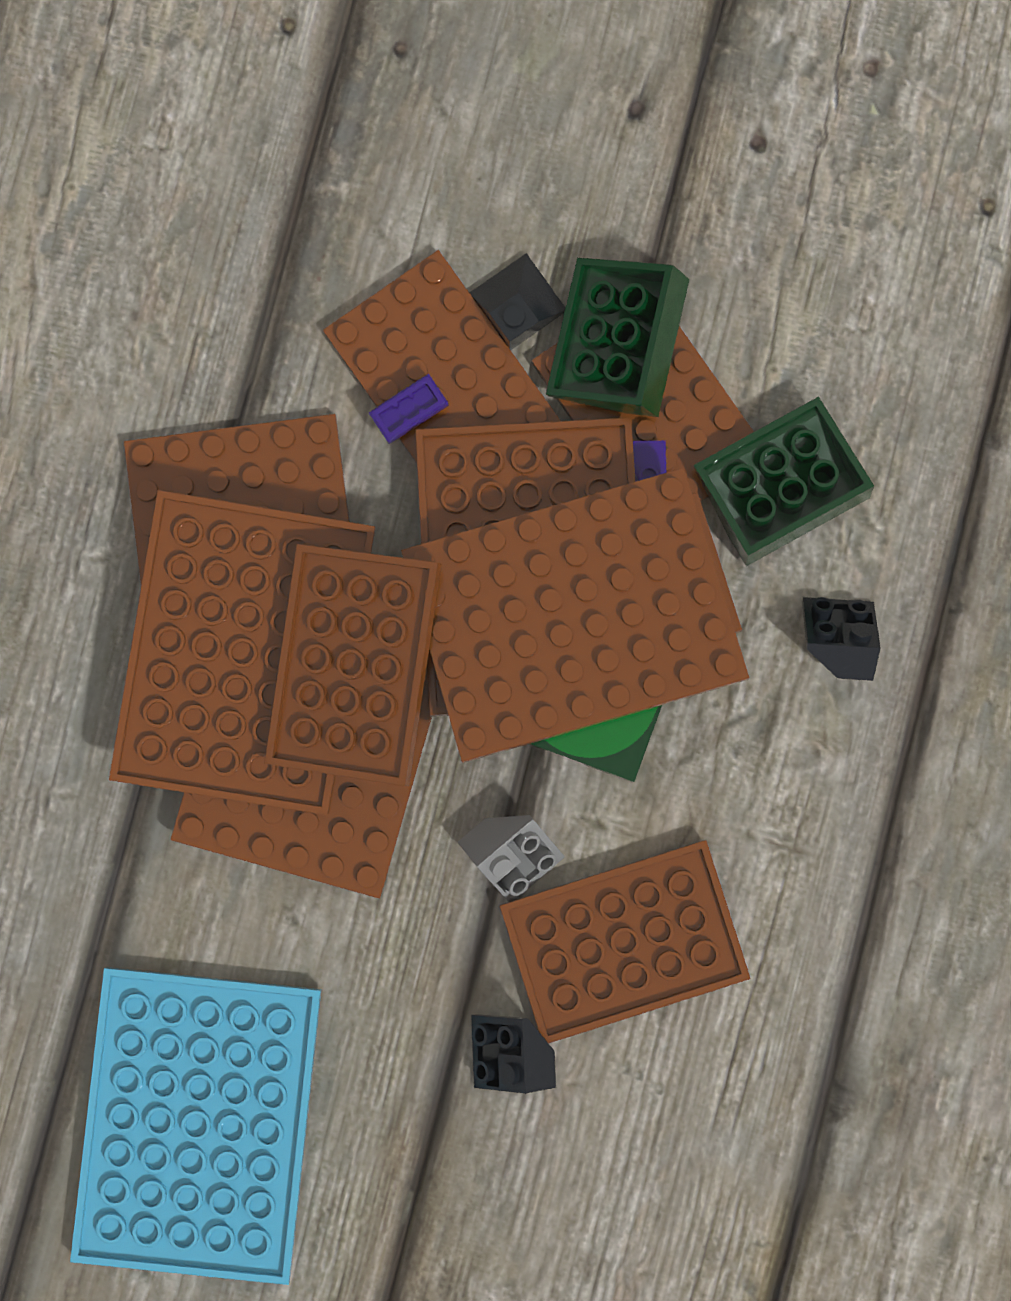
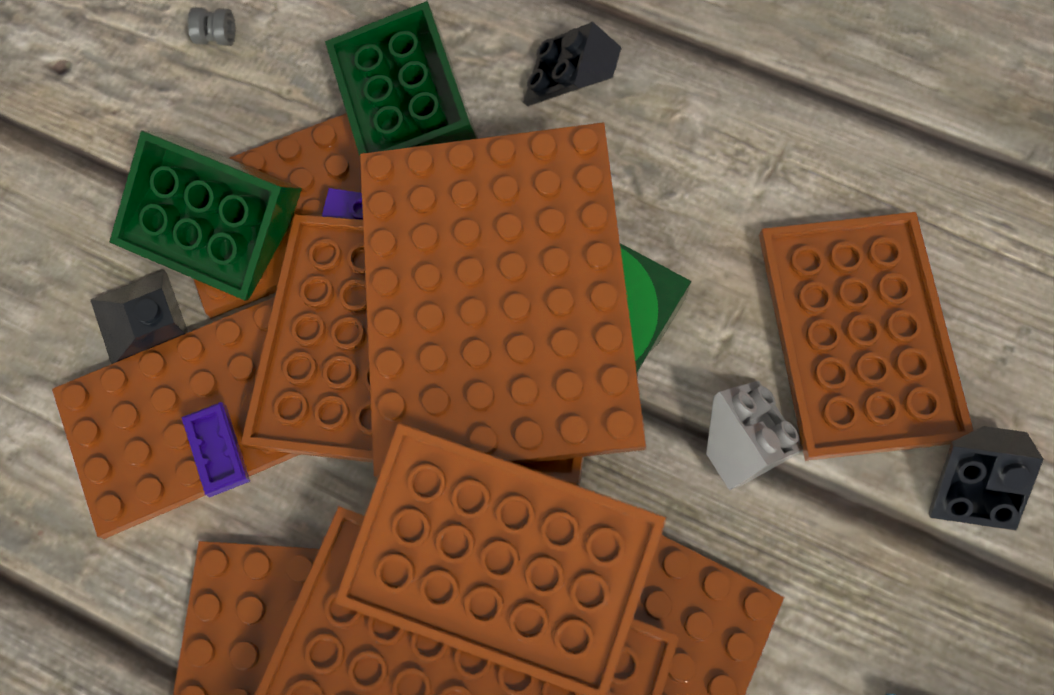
camera: 75 degrees left, 15 degrees down
none -> dark grey wheel [188,7,236,46]

